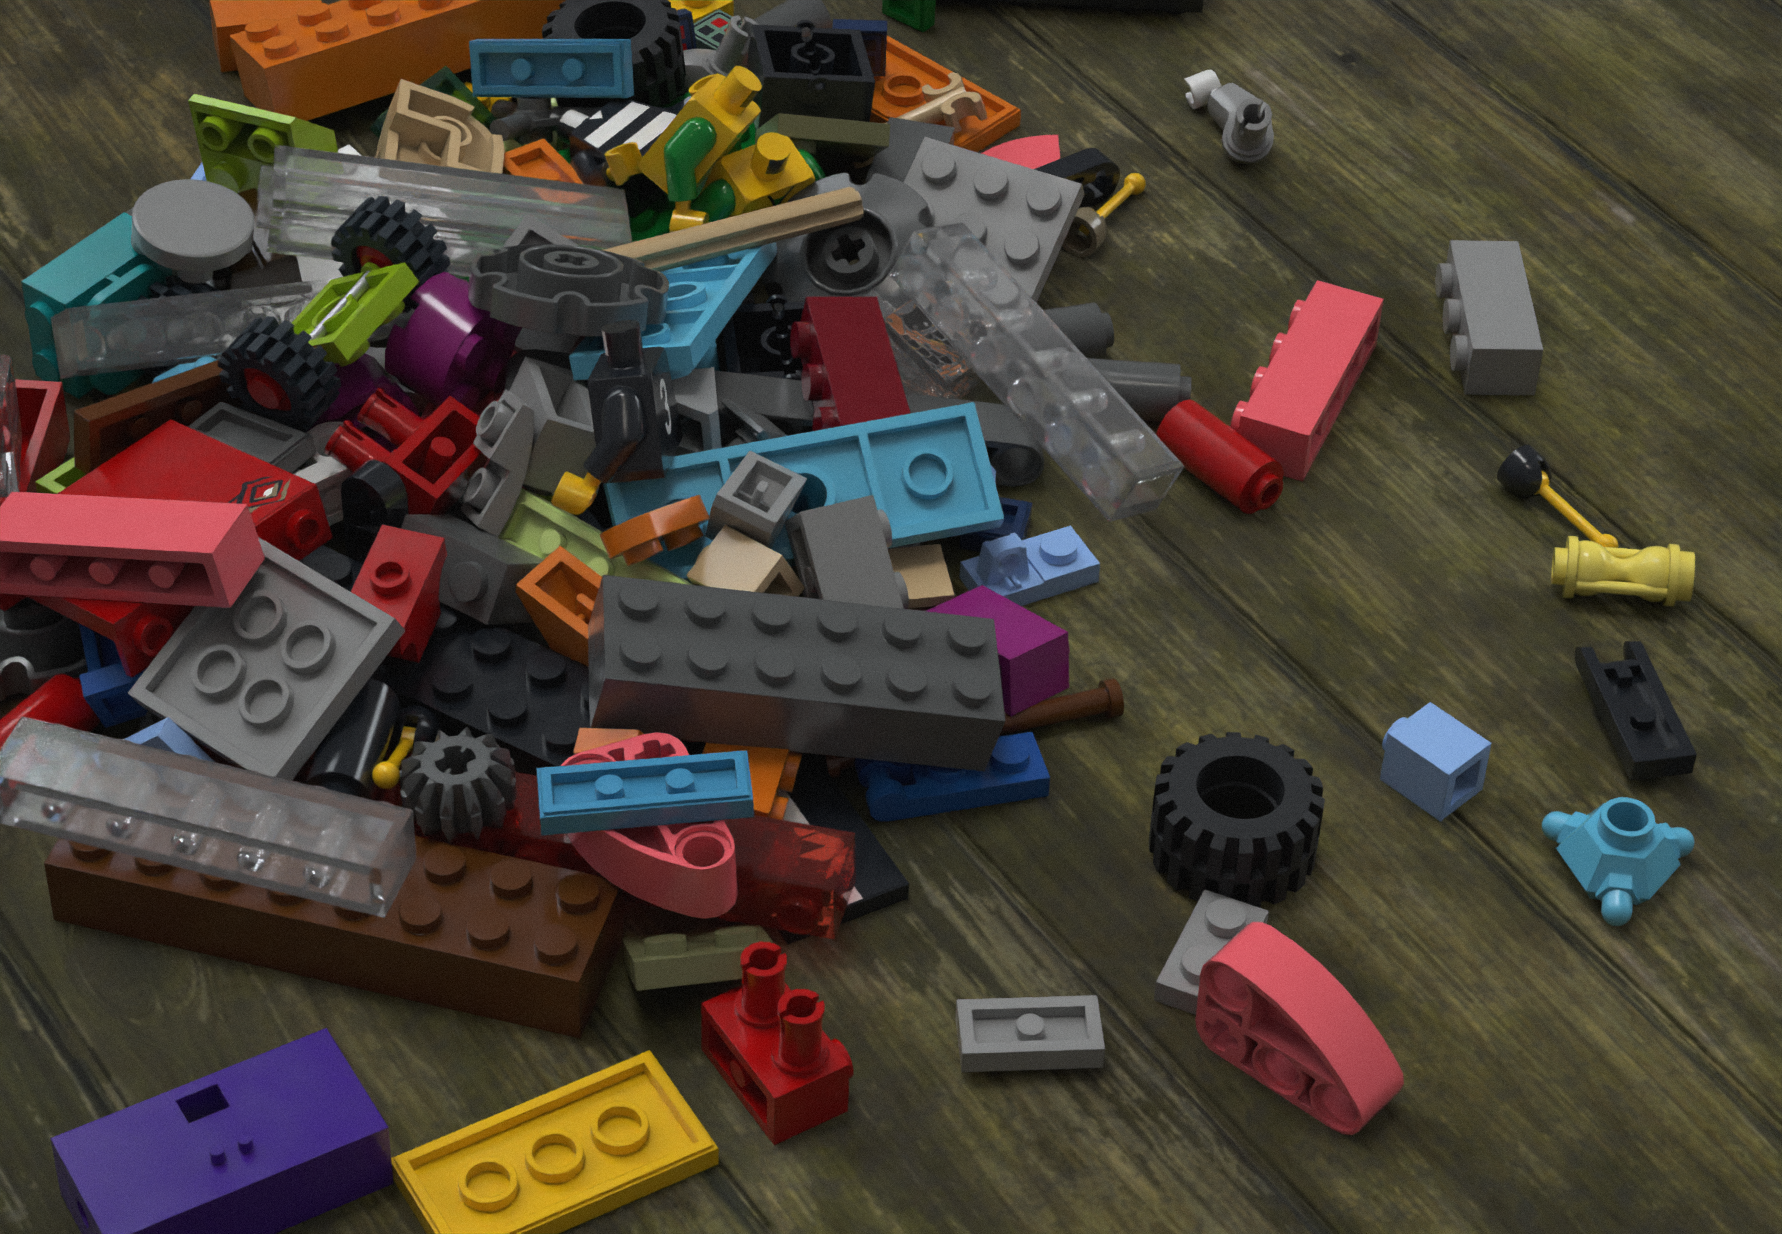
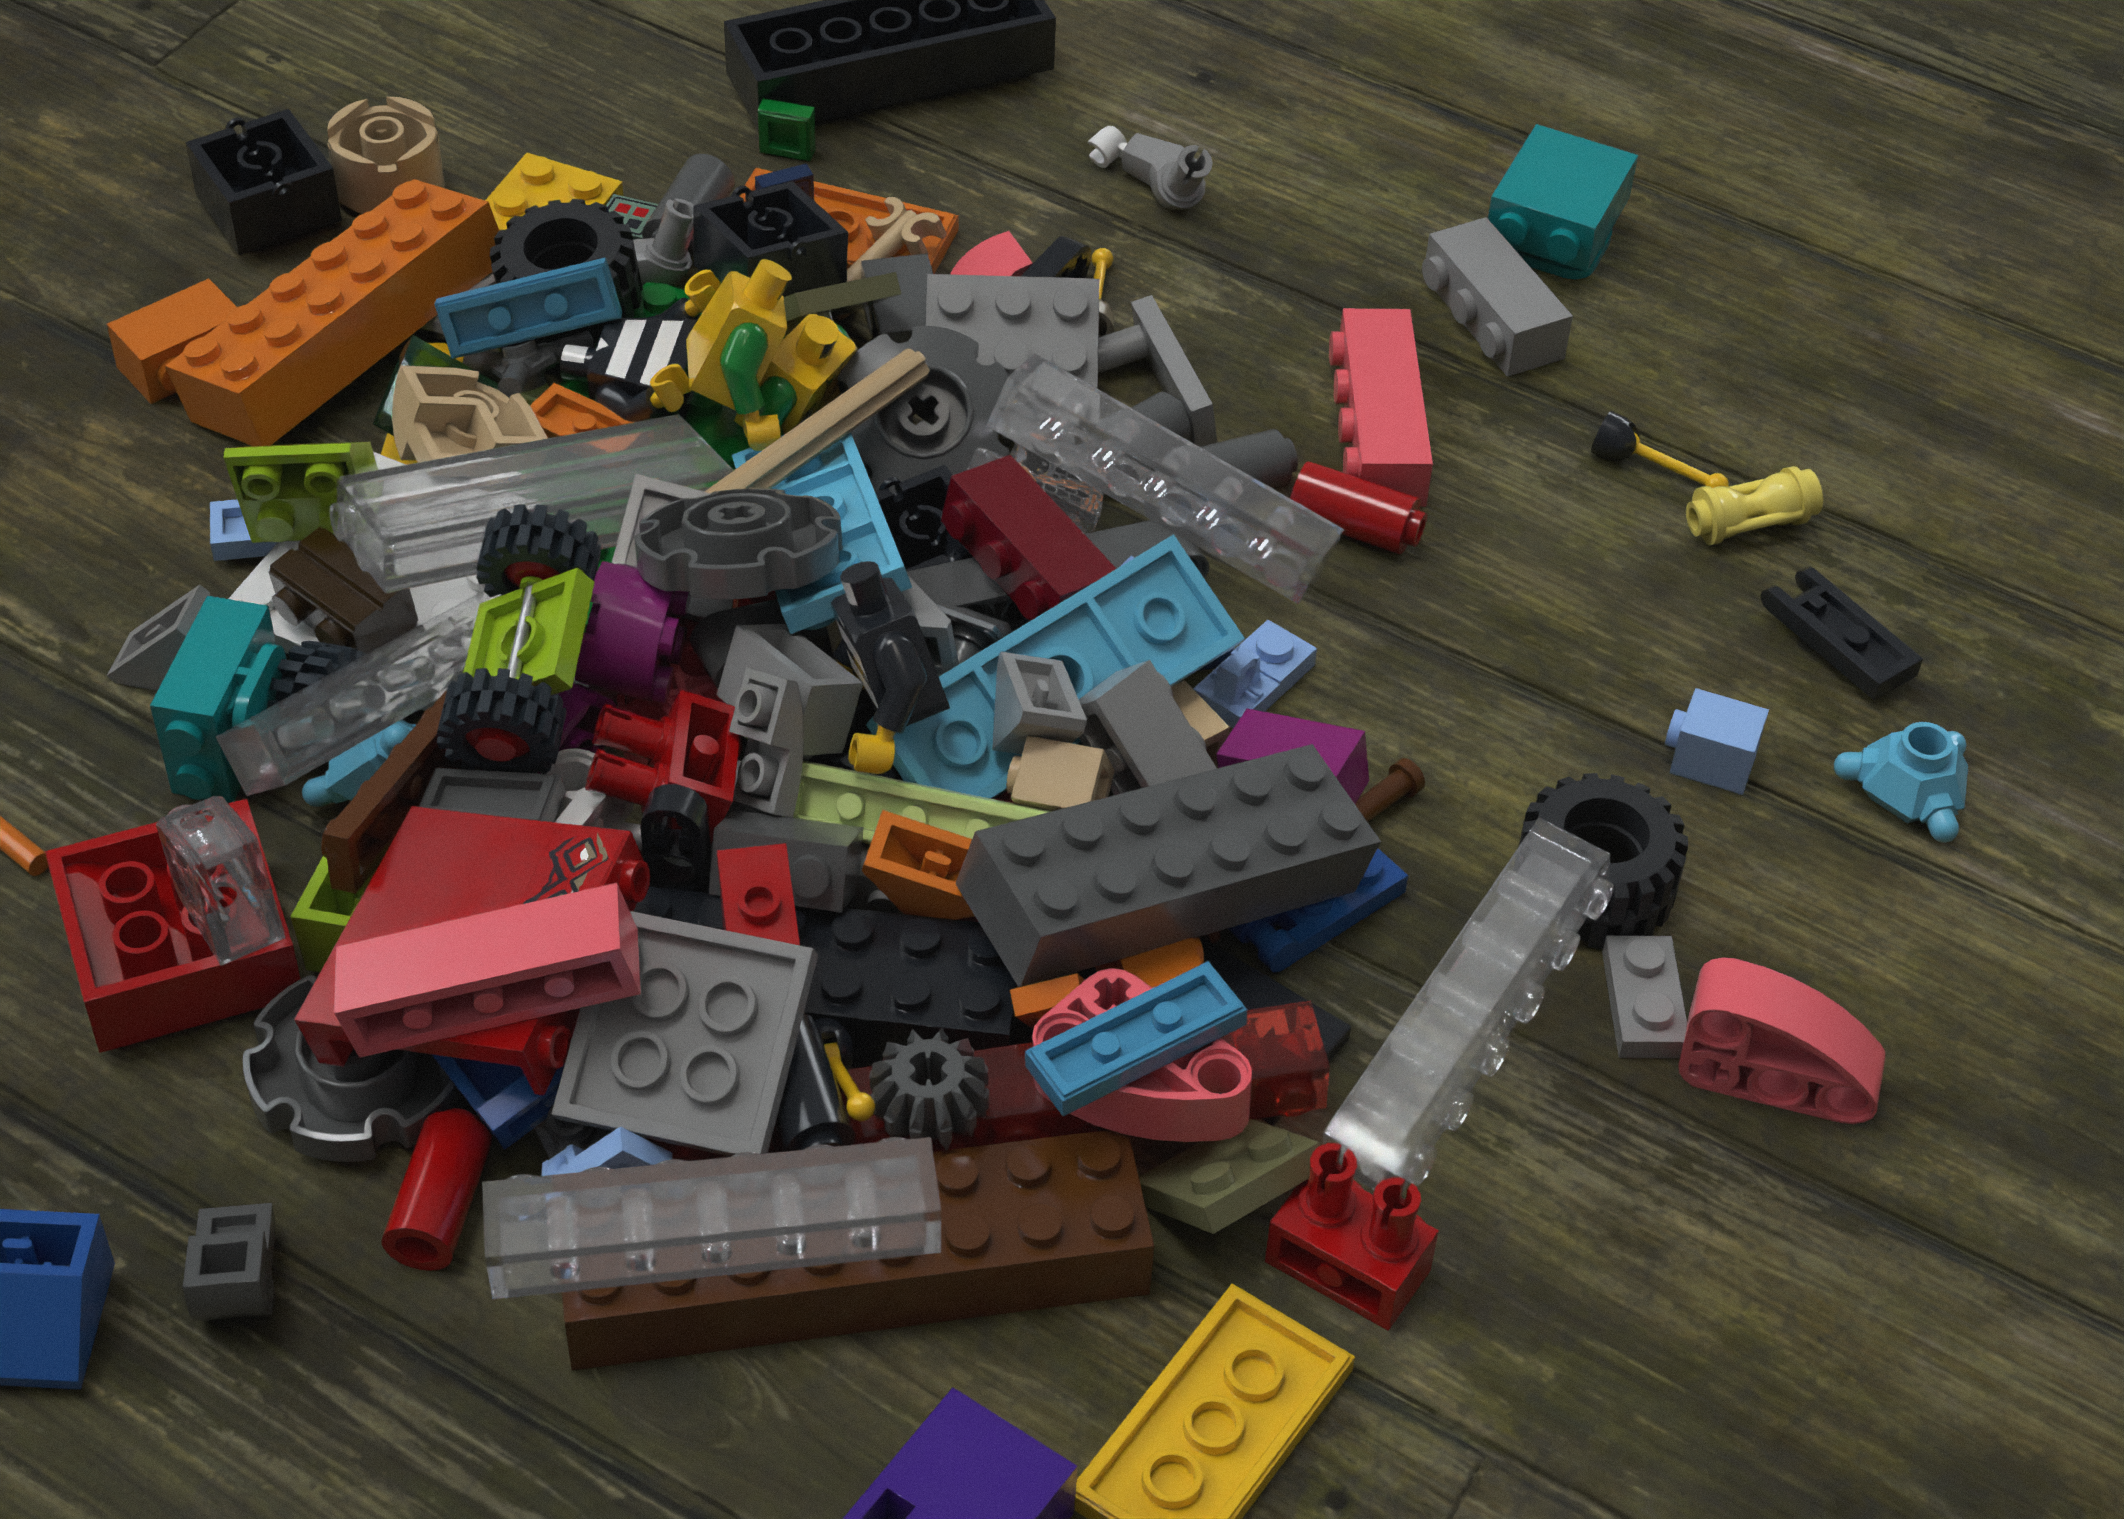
camera: 25 degrees left, 5 degrees up
light grey tile [131,179,254,284] -> none
orange plate [600,495,709,566] -> none
light grey plate [955,995,1105,1072] -> none
none -> light grey piece [1098,295,1217,448]
none -> clear brick [1323,817,1614,1193]
none -> teal brick [1488,124,1638,279]

